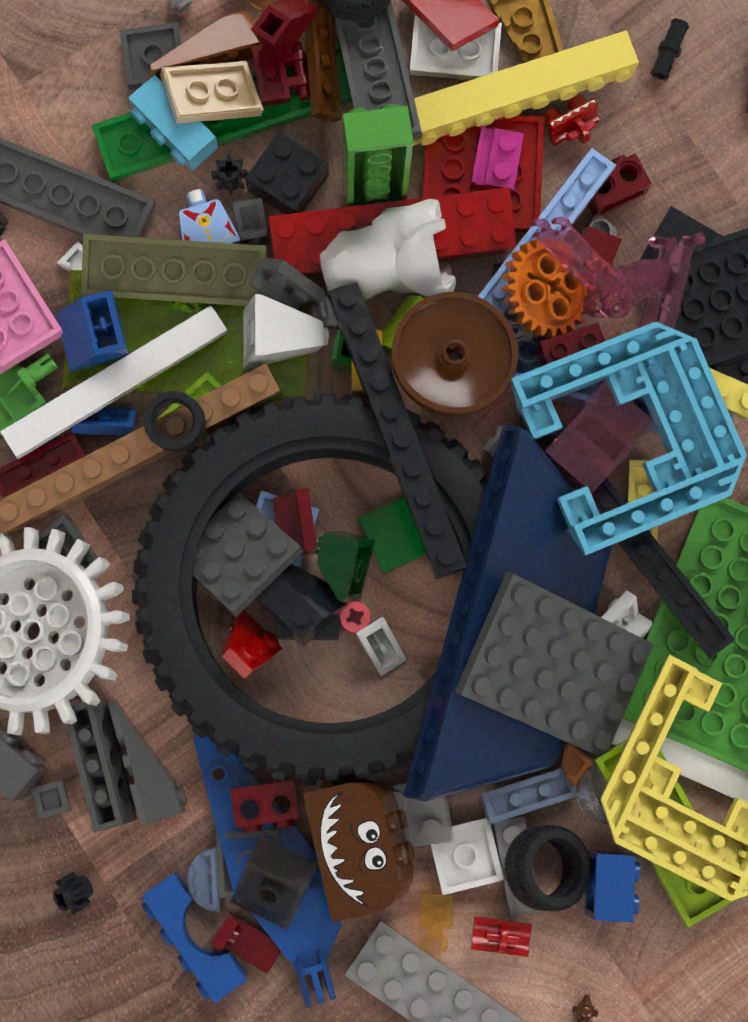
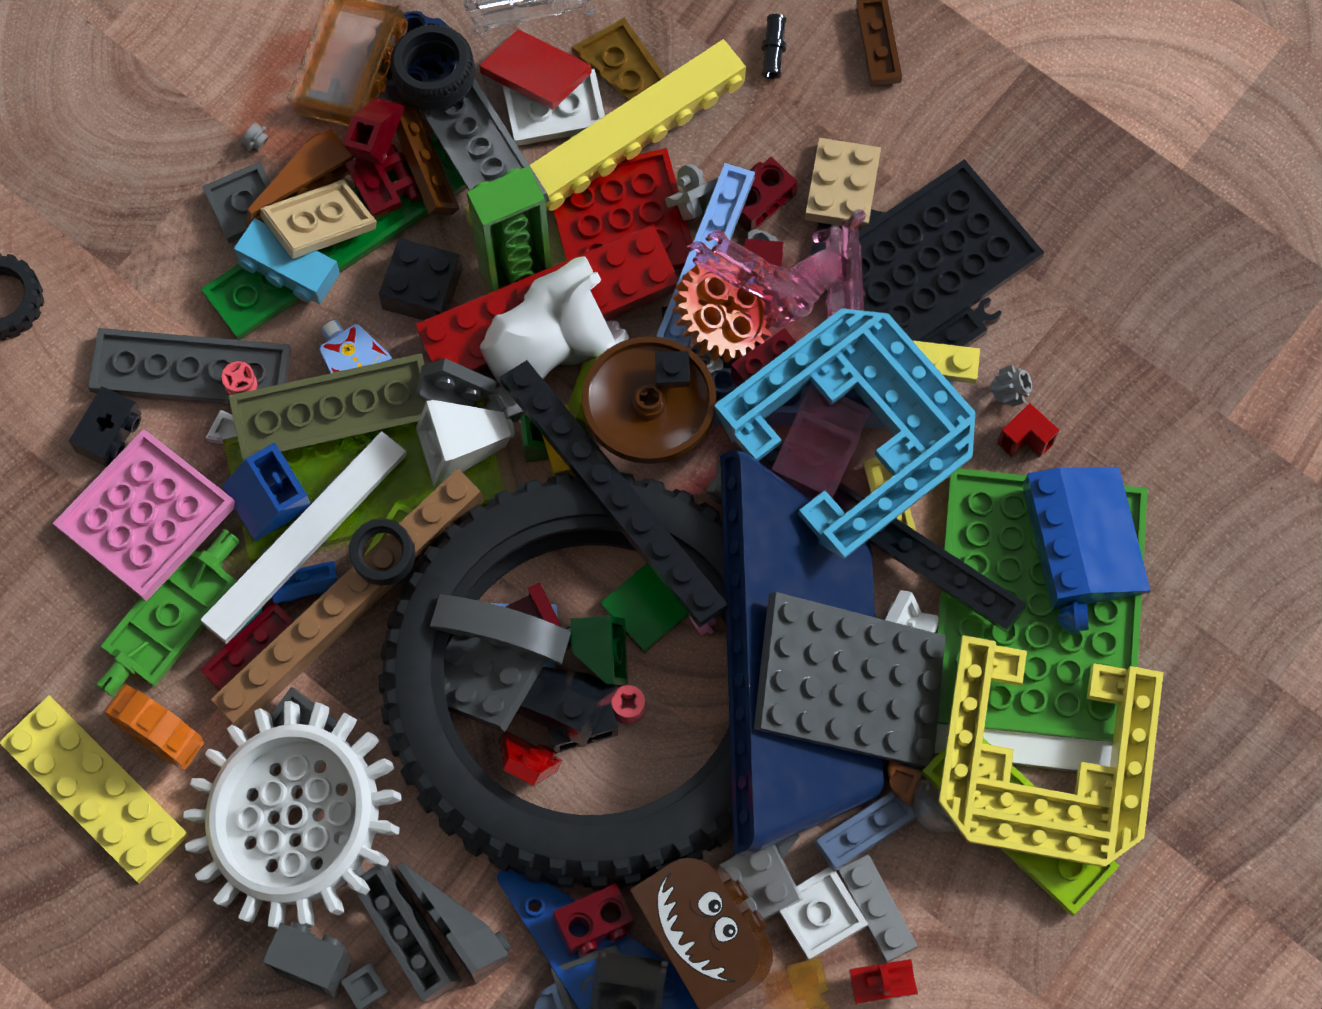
camera: 10 degrees left, 10 degrees down
black gear [211,154,248,195] -> none
dark grey bracket [232,196,269,244] -> none
white slope [356,617,407,676] -> none
dark pink plate [471,126,524,193] -> none
black tyre [504,825,591,911] -> none
red hips [545,94,599,147] -> none
blue brick [584,850,640,923] -> none
none -> coral wheel [221,361,258,395]
none -> dark grey slope [430,594,571,665]
none -> black plate [655,351,690,389]
none -> light grey hips [665,164,719,221]
none -> tan plate [805,138,881,229]

